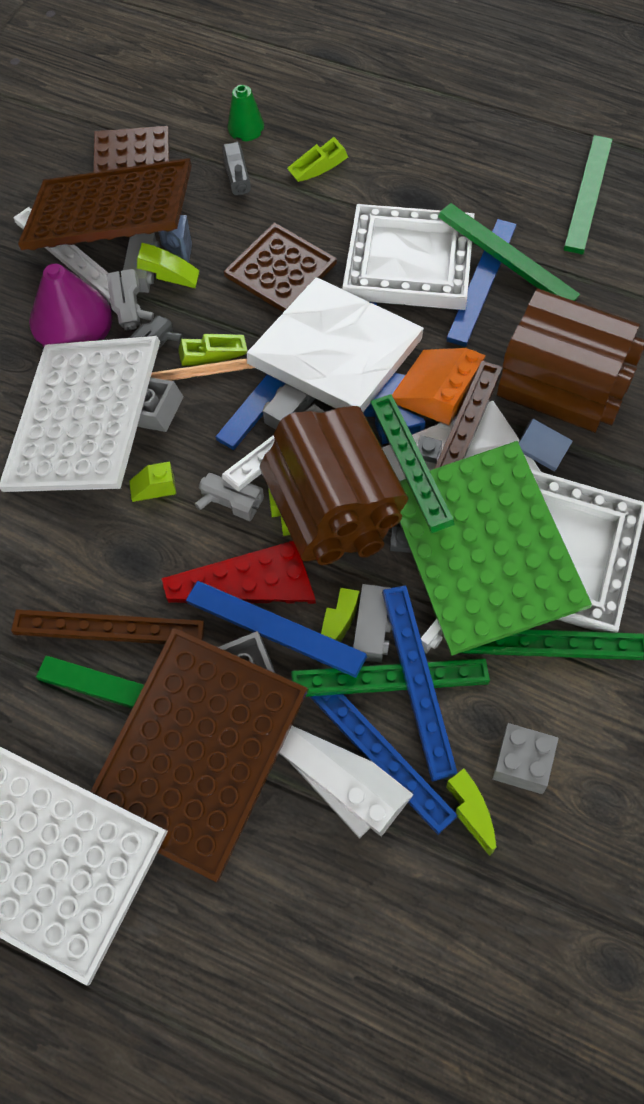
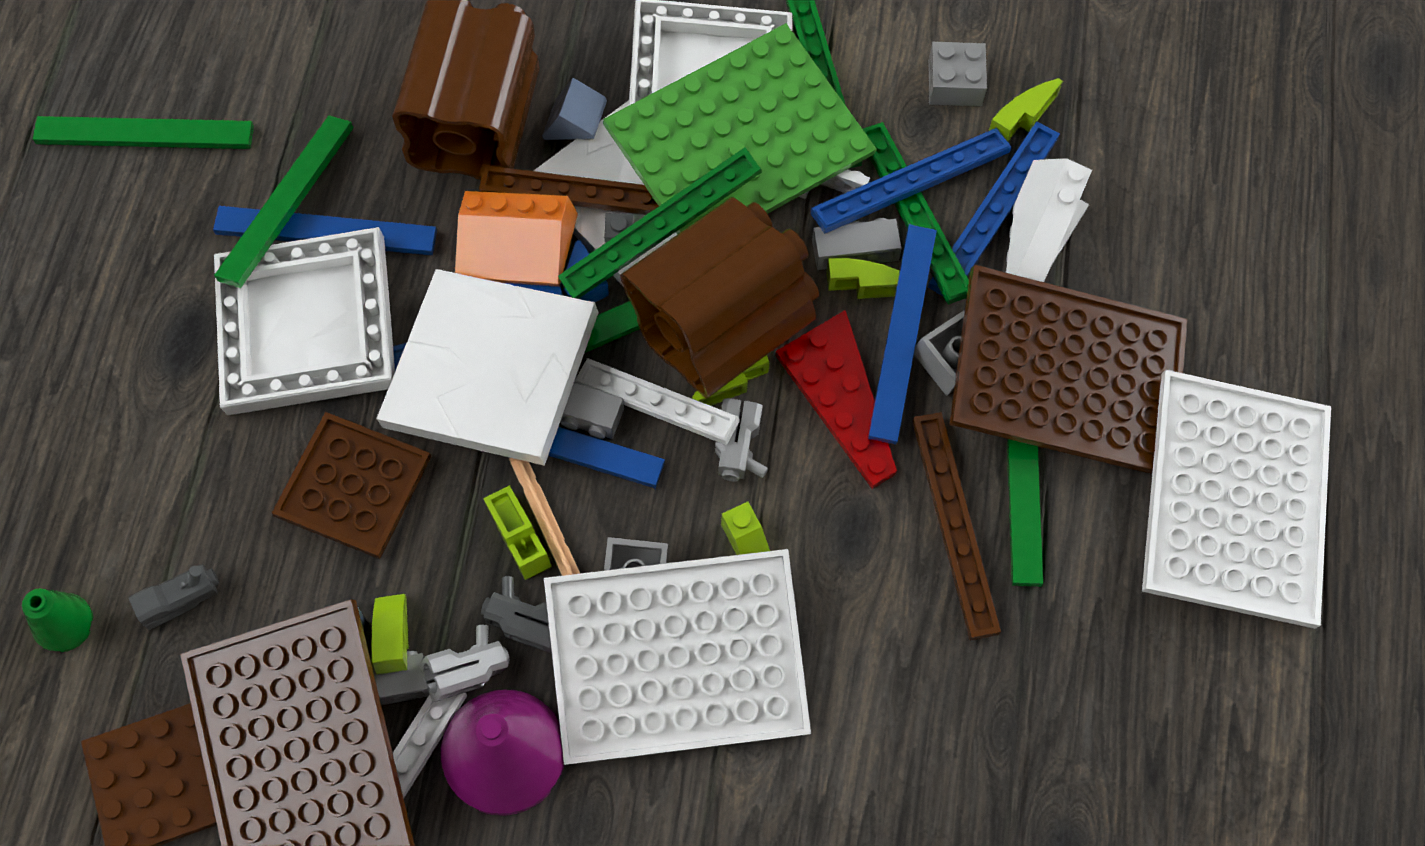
camera: 110 degrees left, 5 degrees up
lime slope [287,137,348,182] -> none

